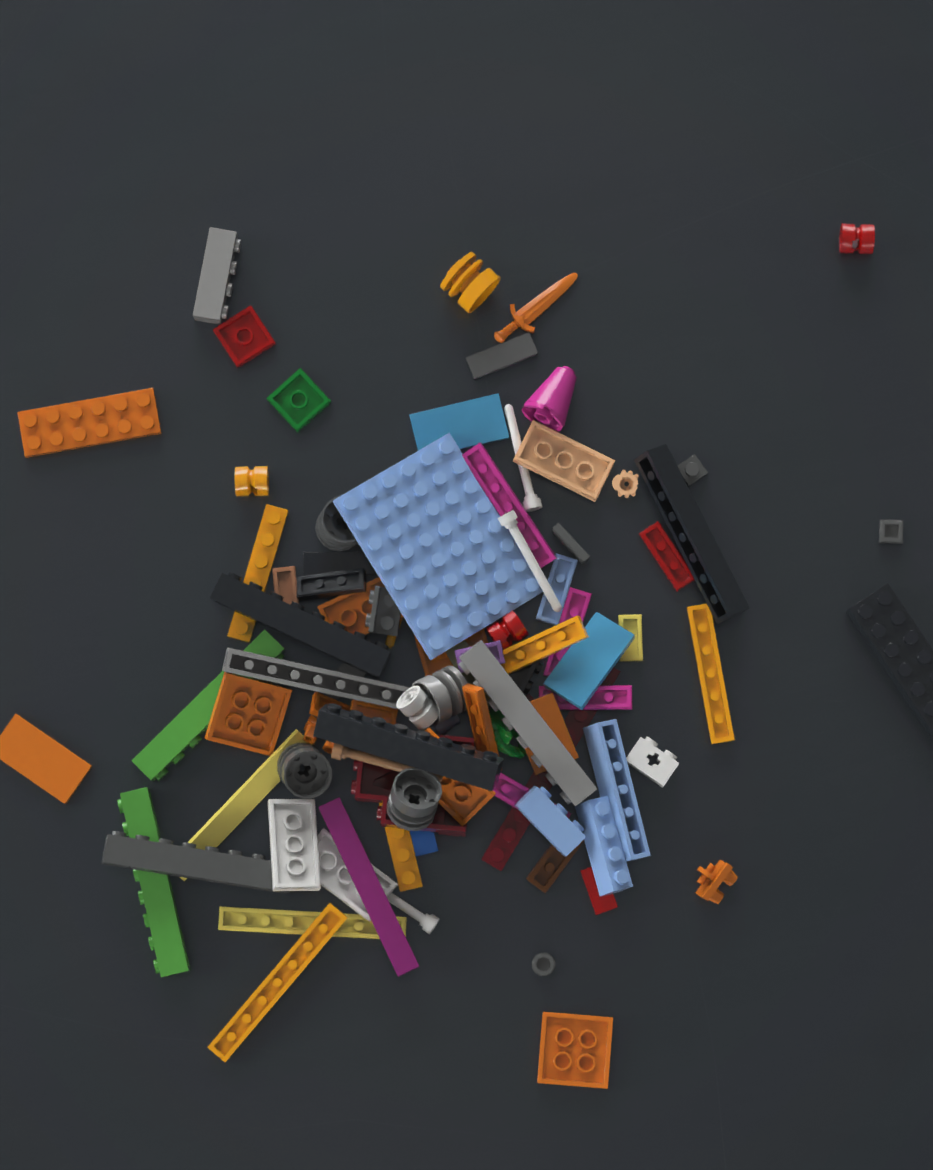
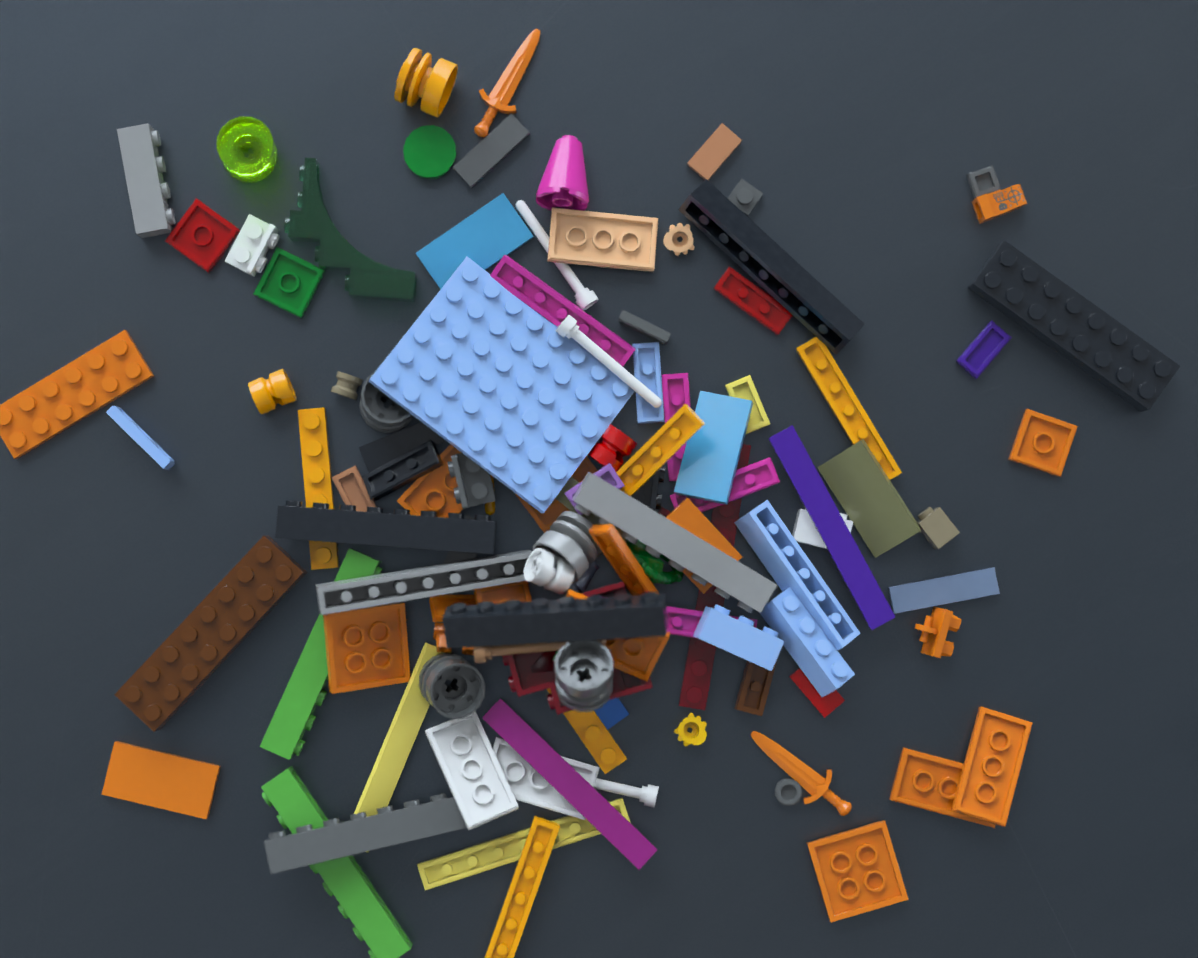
camera: 25 degrees left, 5 degrees up
none -> light blue tile [106,406,175,470]
none -> reddish brown brick [114,535,308,732]
none -> clear neon green wheel [217,116,277,183]
none -> white bracket [225,214,280,277]
none -> clear green arch [285,157,417,302]
none -> dark tan wheel [331,371,363,400]
none -> green tile [403,125,457,179]
none -> yellow animal [674,713,707,747]
none -> nougat tile [687,123,742,180]
none -> orange sword [751,731,852,816]
none -> dark purple tile [768,425,895,630]
none -> olive tile [818,439,922,558]
none -> sand blue tile [888,567,1000,614]
none -> orange tile [889,747,996,828]
none -> dark tan brick [917,507,960,549]
none -> orange tile [951,706,1033,827]
none -> dark purple tile [955,320,1012,379]
none -> orange leg [972,184,1027,224]
none -> orange tile [1008,409,1078,477]

